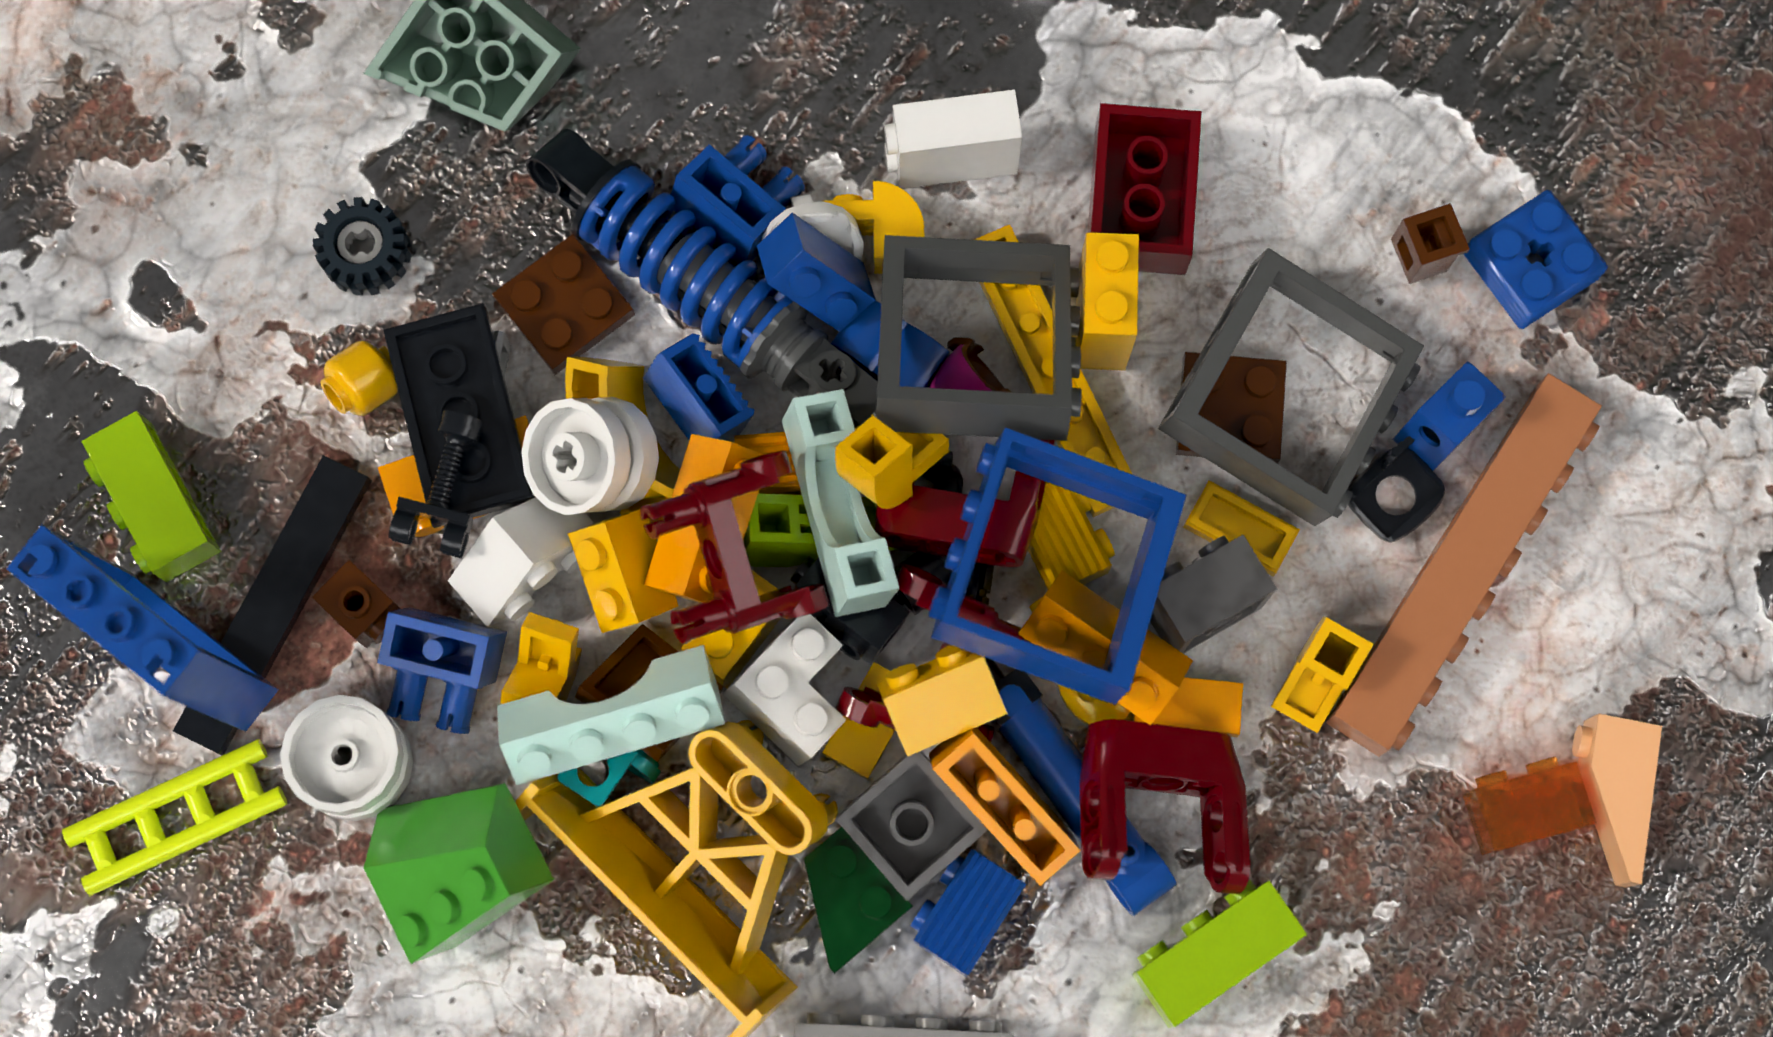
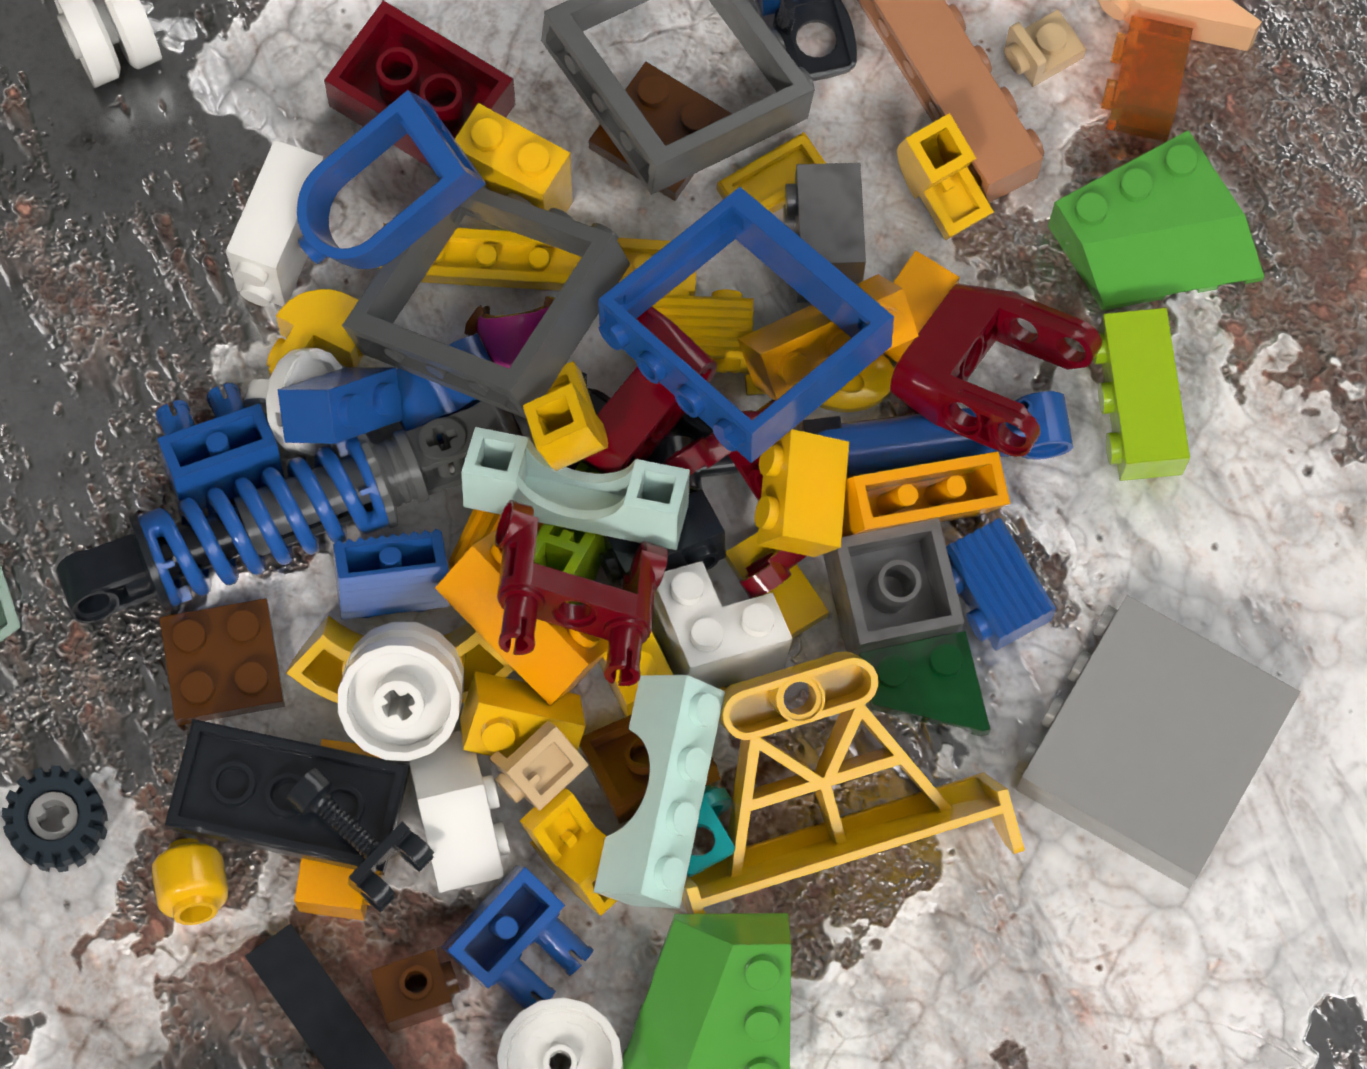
camera: 65 degrees left, 5 degrees down
none -> blue window [297,90,486,269]
none -> tan bracket [489,721,589,811]
none -> tan bracket [1004,9,1086,87]
none -> bright green wedge [1048,130,1264,311]

